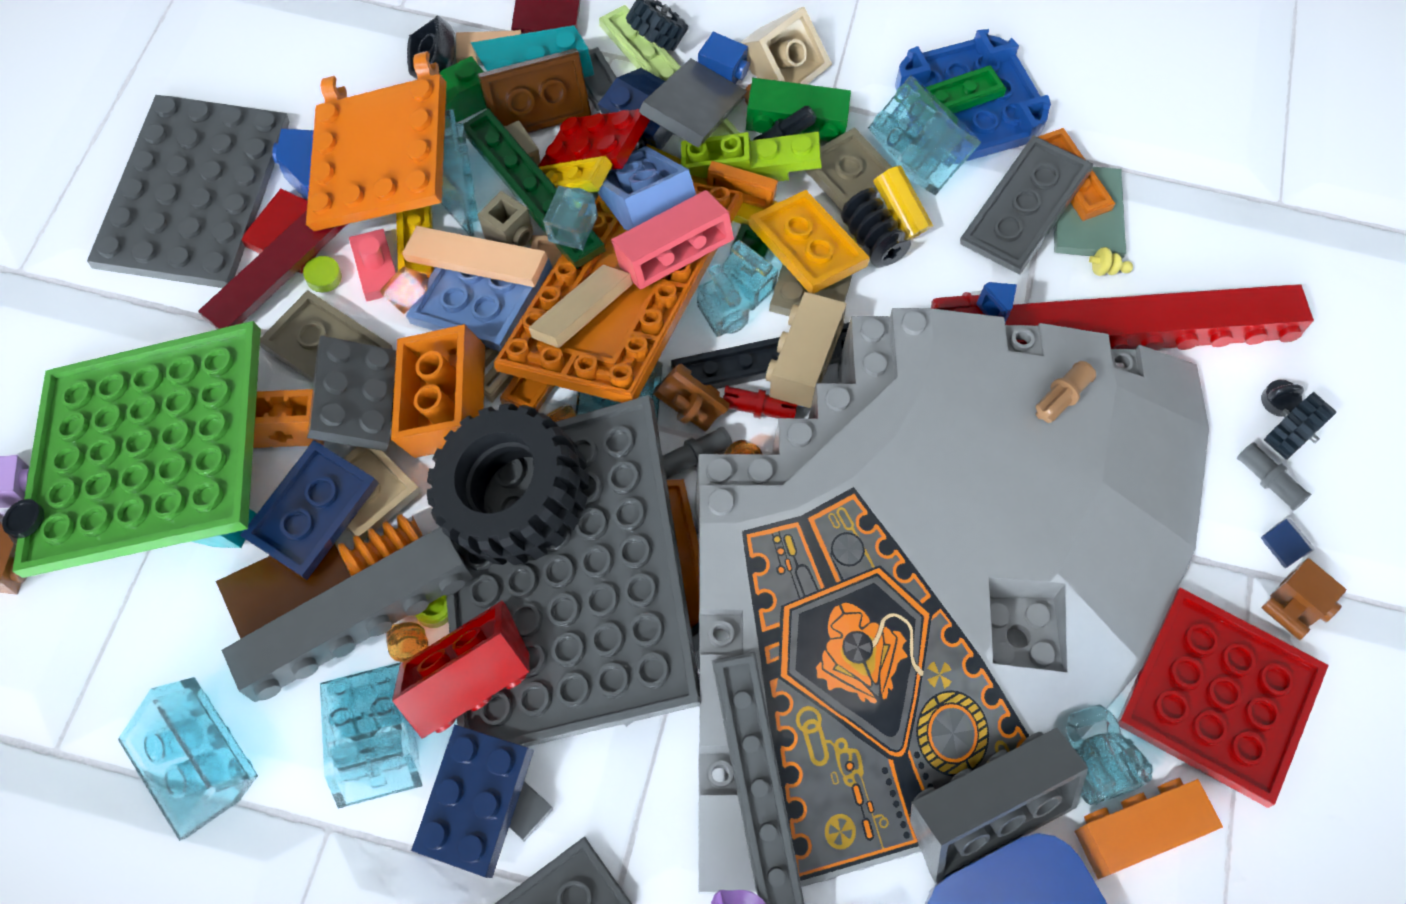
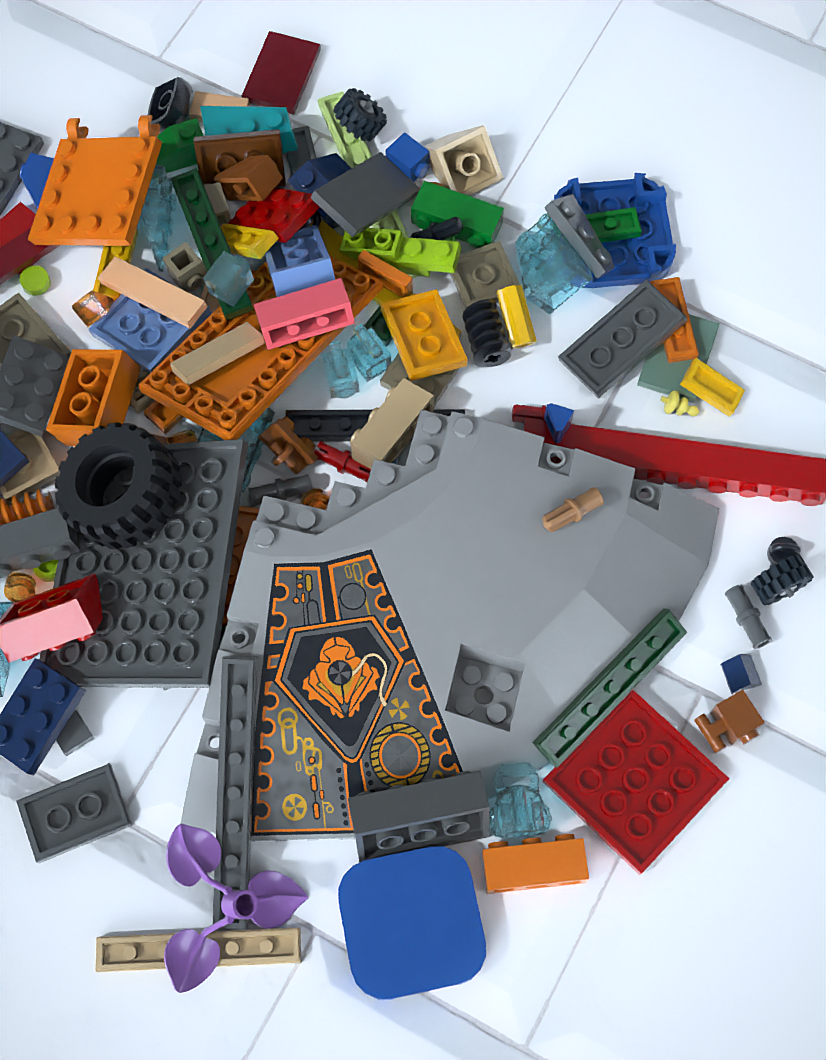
camera: 20 degrees right, 5 degrees up
coral tile [349,229,402,302] -> none
none -> dark orange slope [213,155,283,201]
none -> tile [532,608,688,768]
none -> dark grey wing [544,194,615,278]
none -> yellow tile [680,358,745,417]

